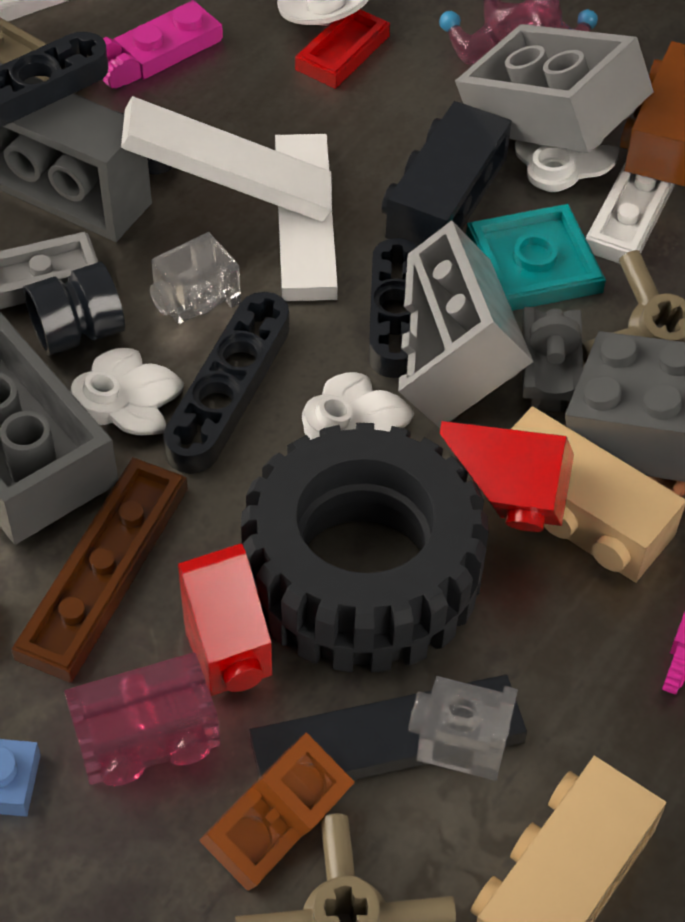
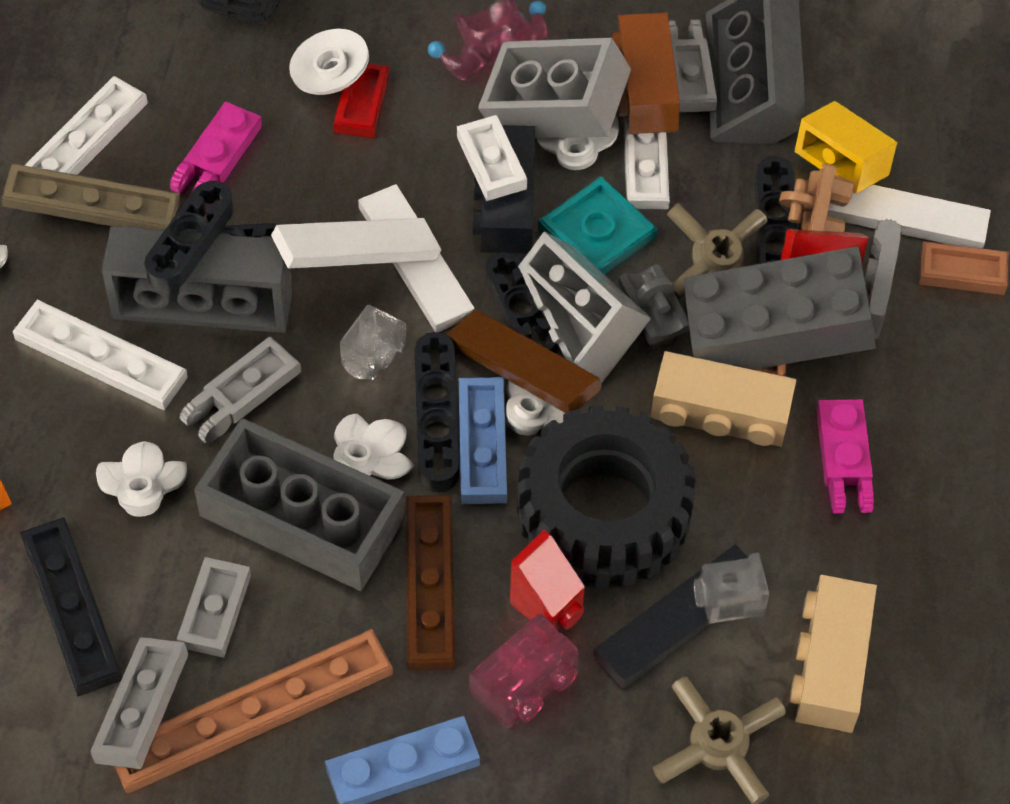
camera: 25 degrees left, 5 degrees up
black wheel [23,262,125,356] -> none
dark orange slope [199,732,355,891] -> none
red slope [439,421,574,532] -> none
none -> reddish brown tile [445,309,602,413]
none -> white plate [457,115,527,201]
none -> medium blue plate [459,377,507,504]

